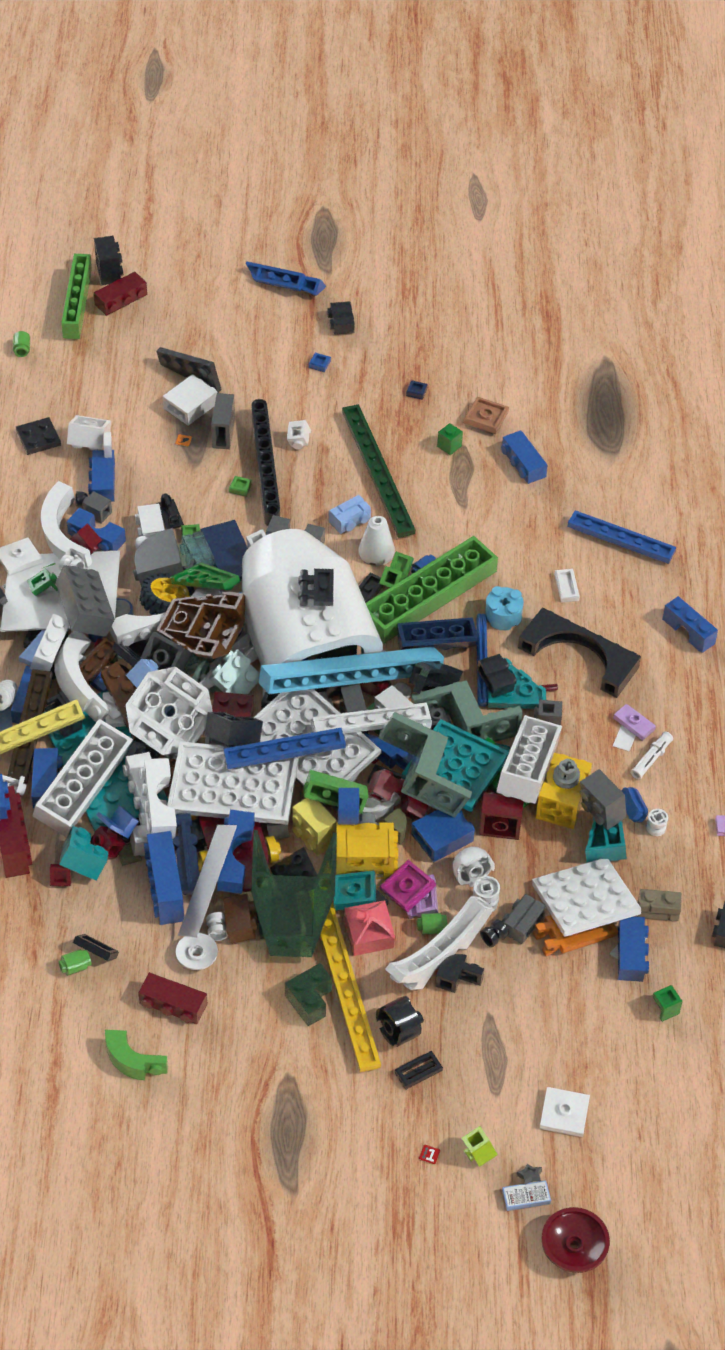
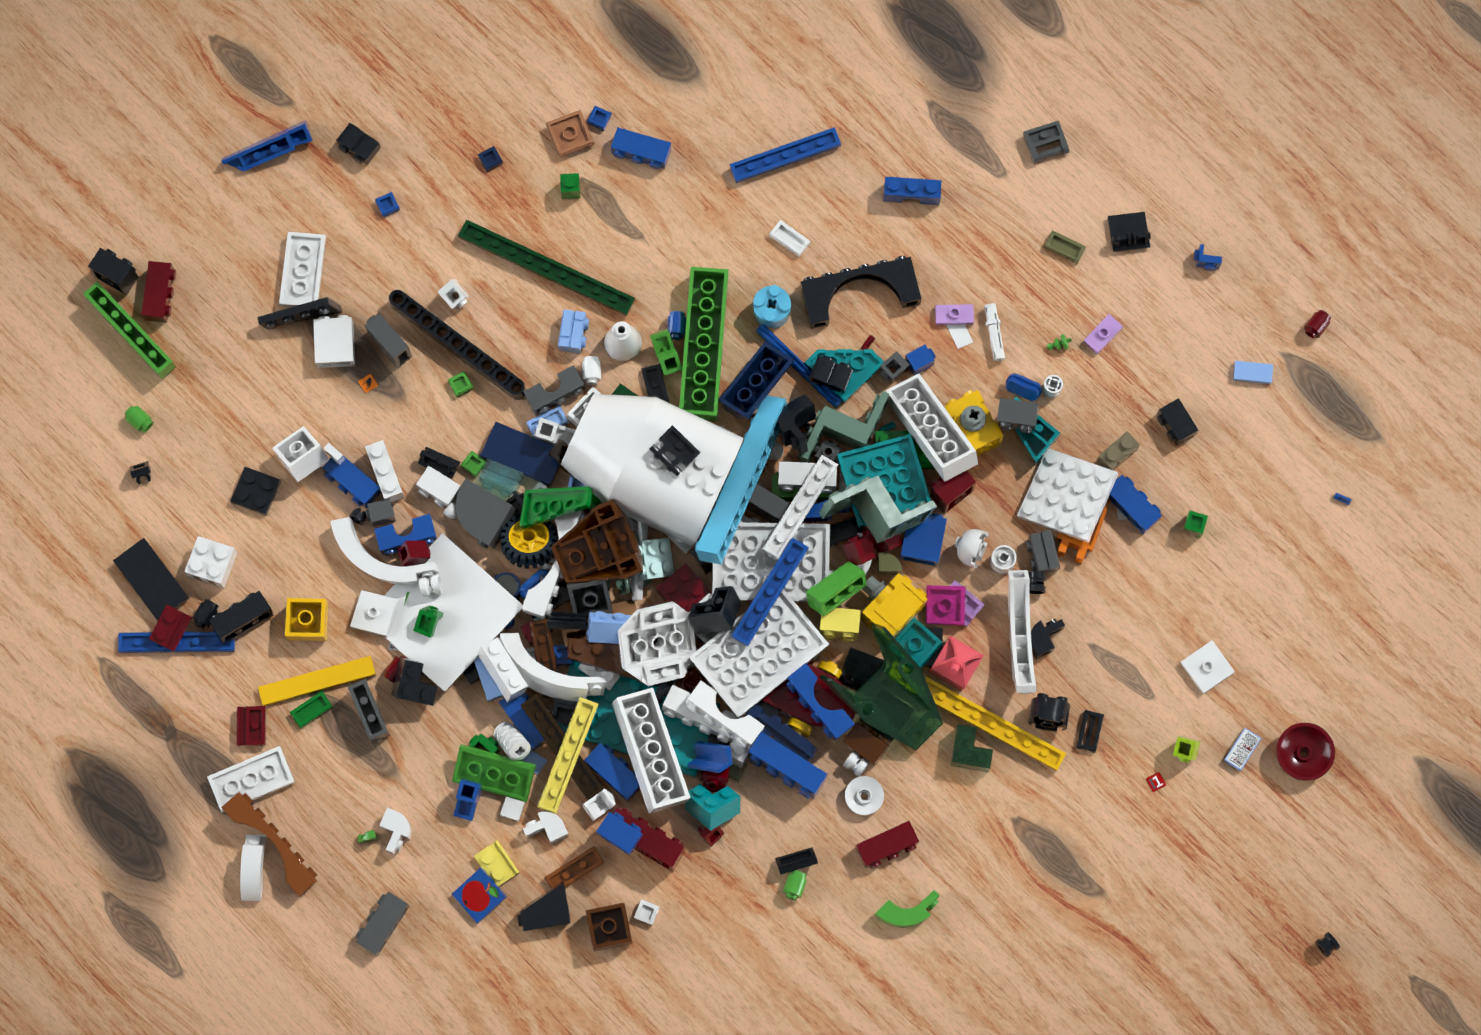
camera: 45 degrees left, 25 degrees up
dark grey brick [56,565,115,637] -> none
white sticker [178,825,237,938] -> none
blue brick [337,788,359,825] -> none
bright green brick [417,913,447,935] -> none
dark grey piece [517,1164,542,1185] -> none
none -> white plate [279,232,326,307]
none -> white arch [365,440,405,502]
none -> white brick [582,356,601,385]
none -> blue tile [587,106,612,131]
none -> blue brick [905,344,936,376]
none -> bright green hair [1047,334,1072,350]

